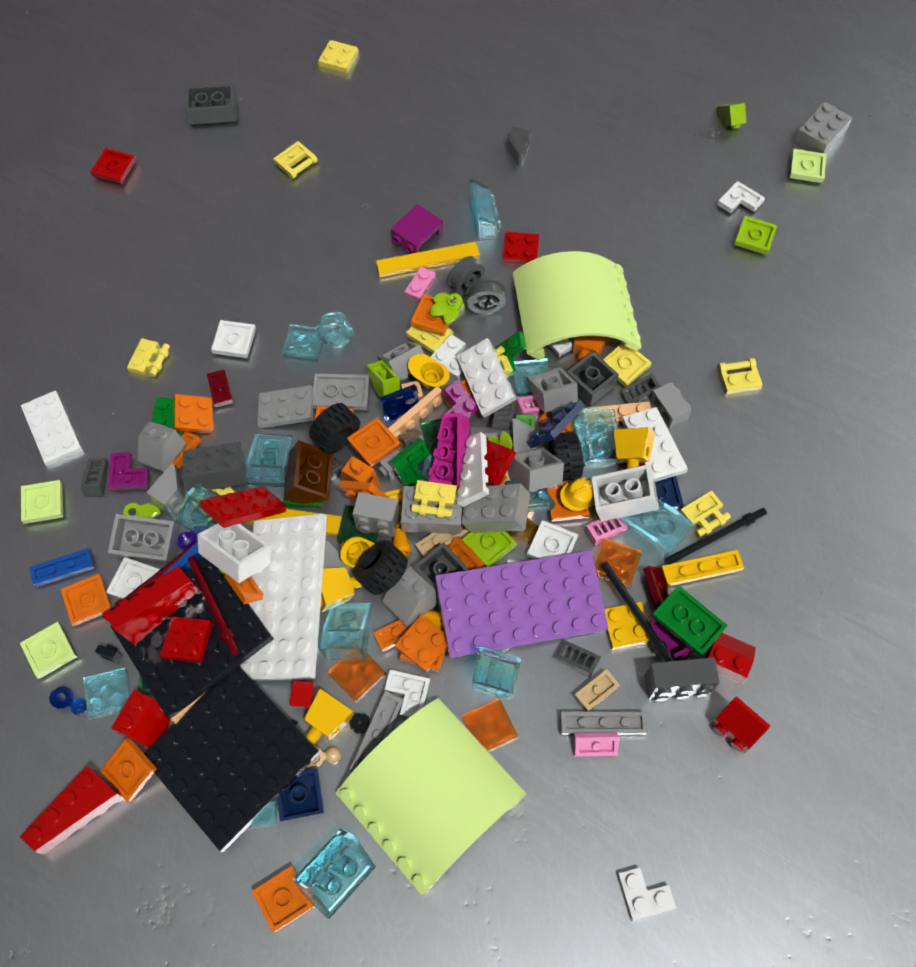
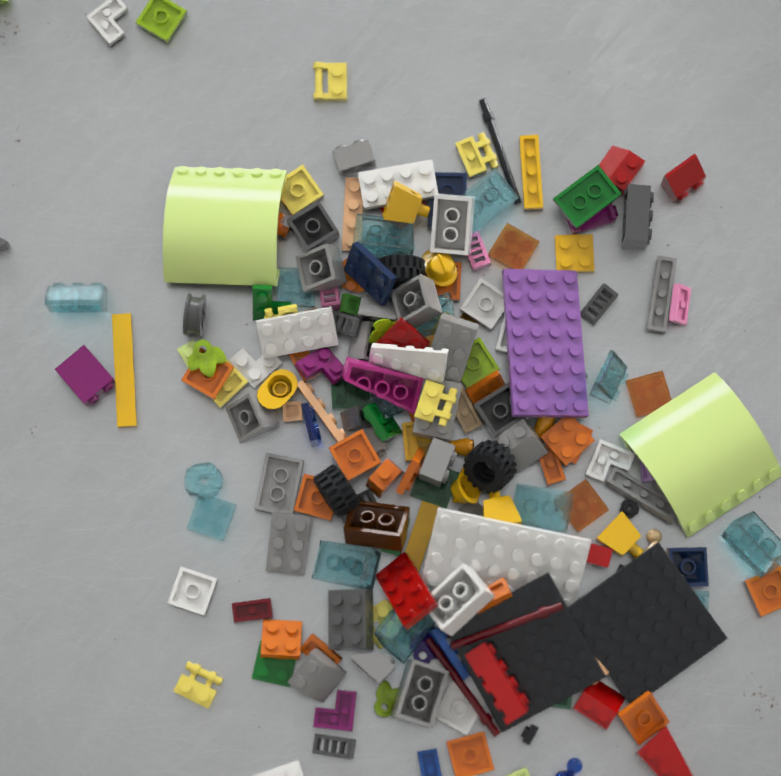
camera: 80 degrees left, 15 degrees up
clear light blue plate [84,668,131,720] -> none
red plate [160,617,213,663] -> none
lime slope [366,360,400,401] -> none
bright pink plate [405,267,436,302] -> none
dark grey wheel [446,256,485,297] -> none
red plate [503,231,539,265] -> none
tan plate [574,669,620,712] -> none
black bar [600,561,675,662] -> none
dark grey slope [620,373,661,404] -> none
dark red plate [643,566,669,607] -> none

